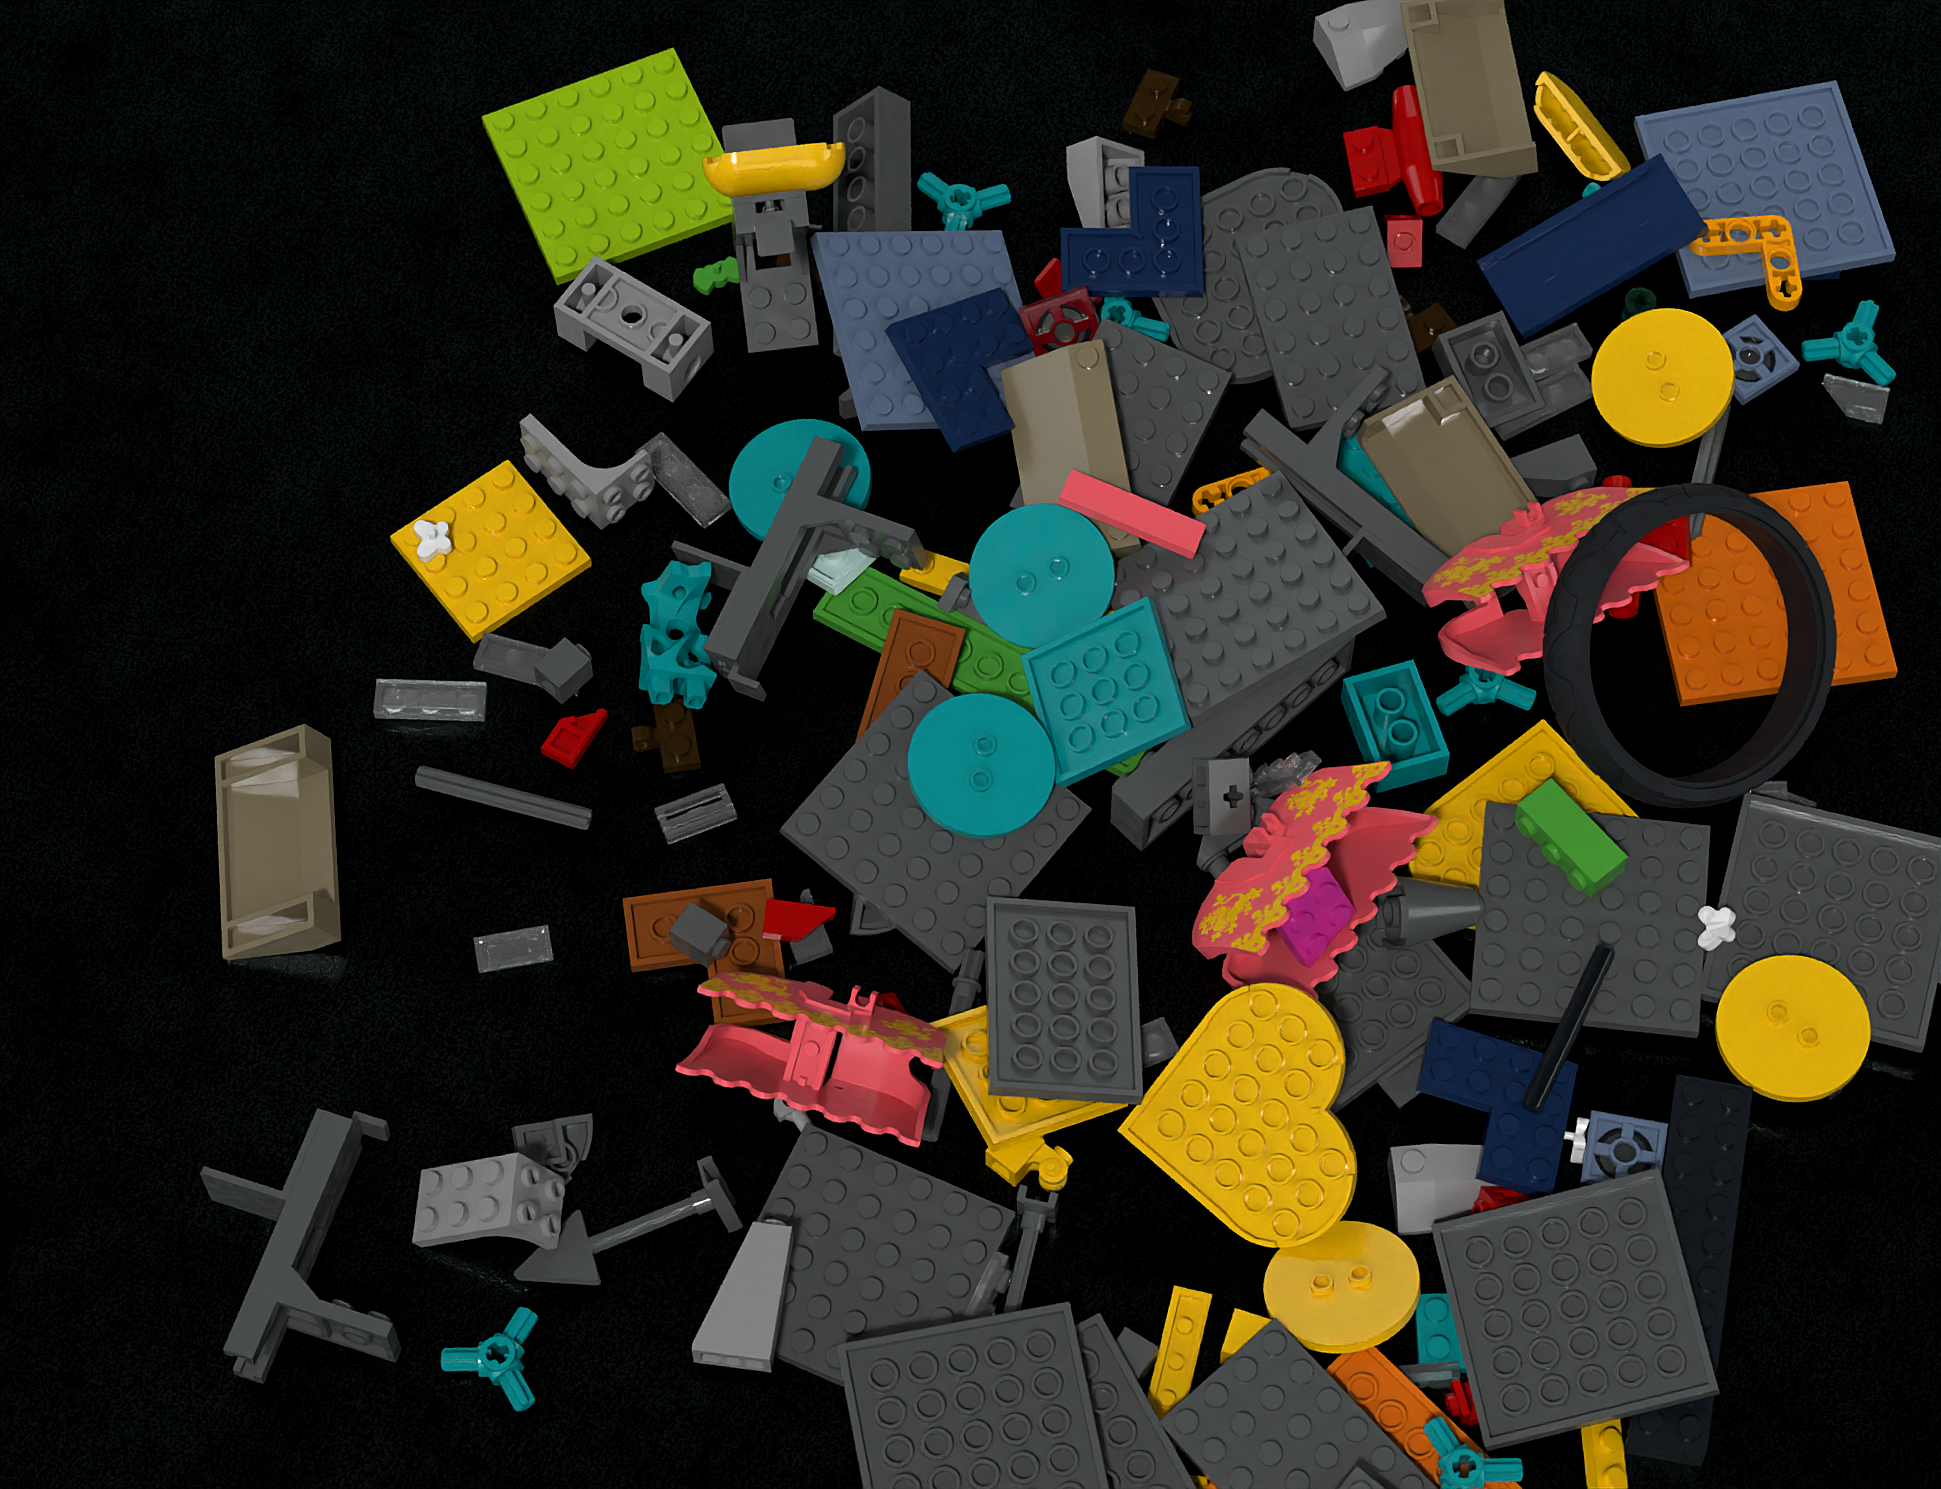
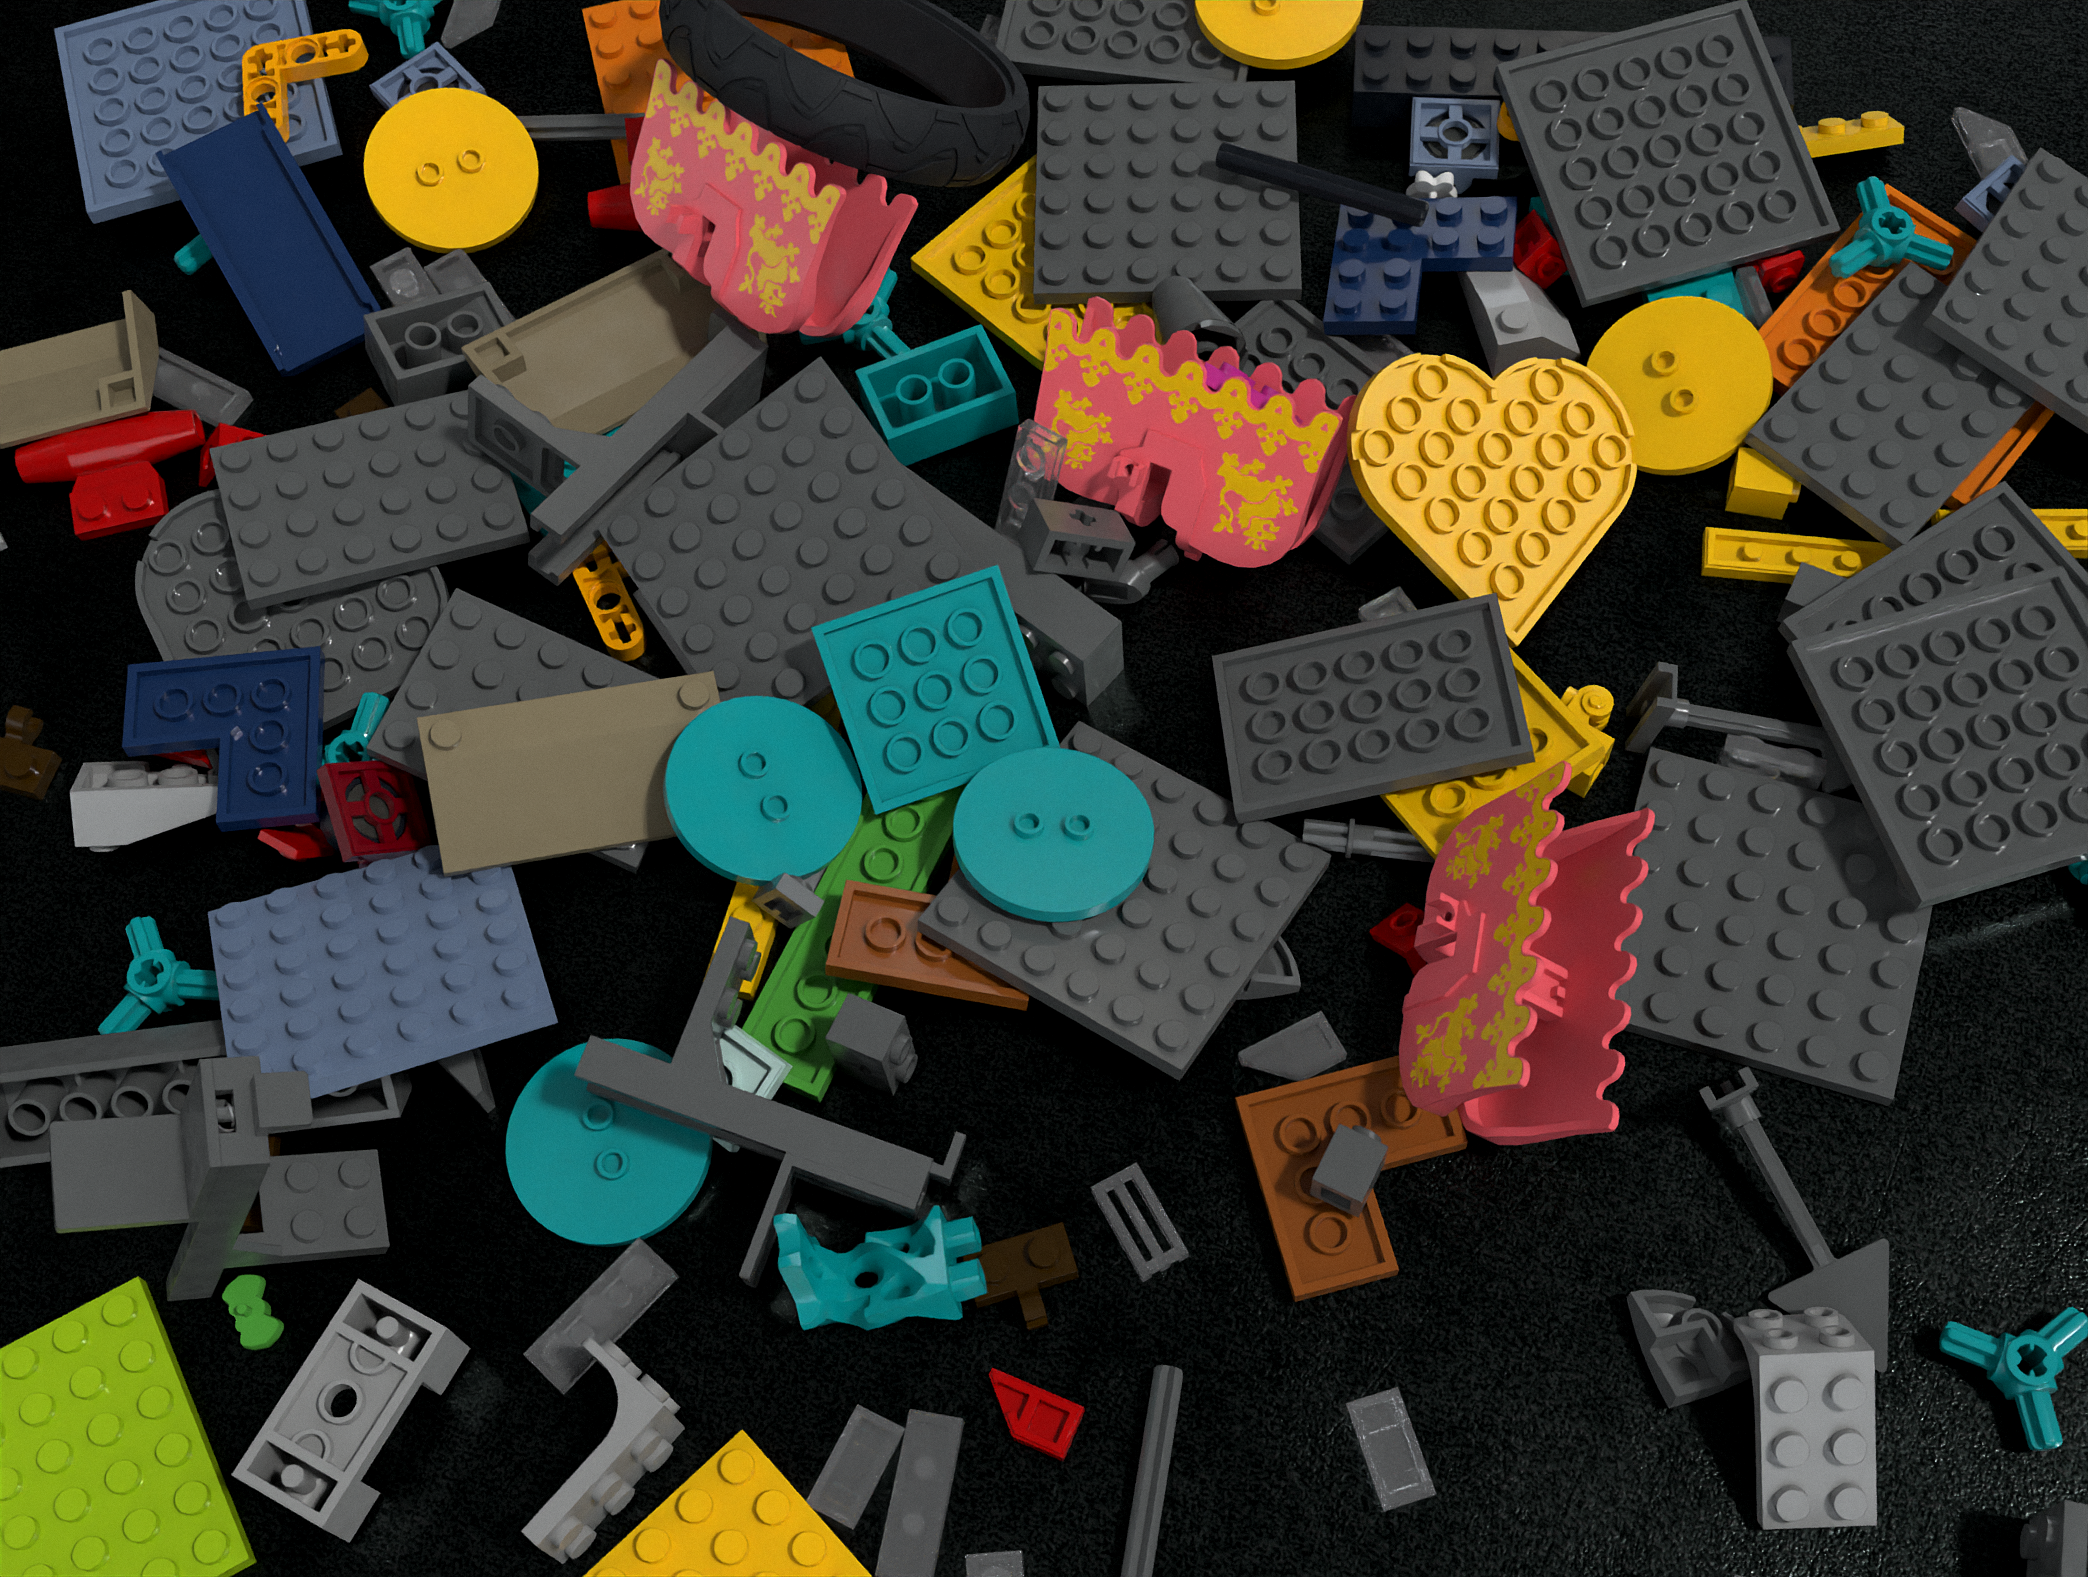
camera: 90 degrees left, 0 degrees up
dark grey brick [533,637,593,704] -> none
light grey slope [692,1219,794,1373] -> none
yellow brick [702,142,846,198] -> none
red tile [762,898,836,943] -> none
dark blue plate [885,287,1034,453] -> none
coral tile [1057,469,1206,559] -> none
dark grey slope [1510,434,1597,498] -> none
bright green brick [1514,778,1628,899] -> none
yellow brick [1533,71,1631,181] -> none
clear green bush [1621,287,1657,323] -> none
white piece [1698,906,1736,951] -> none
none -> clear tile [806,1404,906,1530]
none -> dark grey brick [825,993,918,1096]

